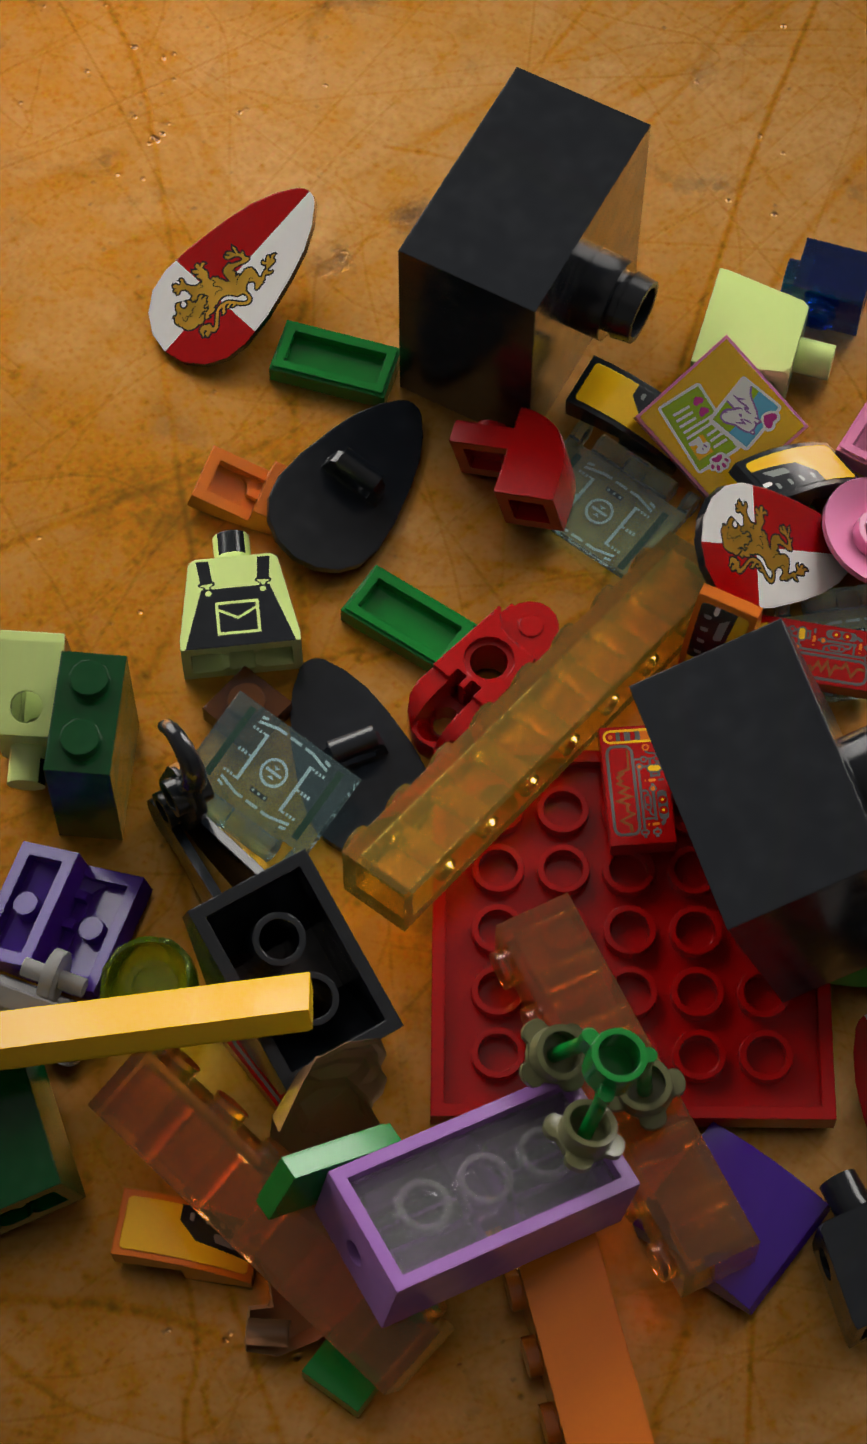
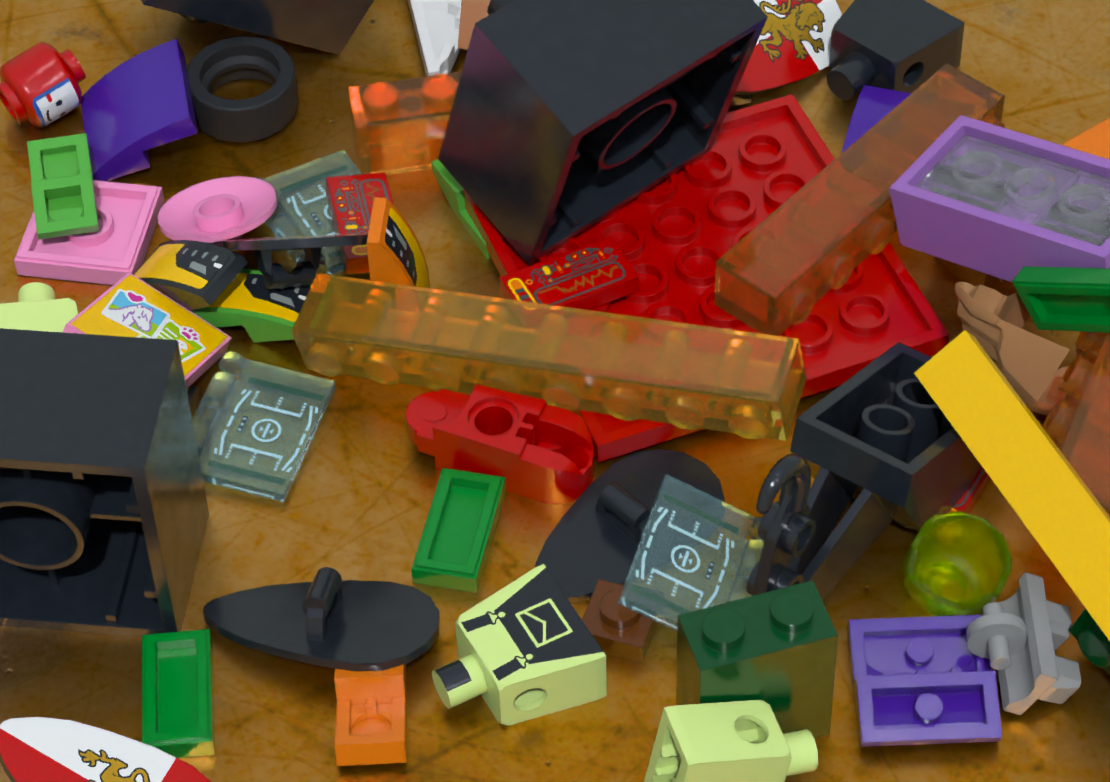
camera: 110 degrees left, 15 degrees down
red brick [449,407,576,532] -> none
olive plant [519,1018,686,1174] -> none

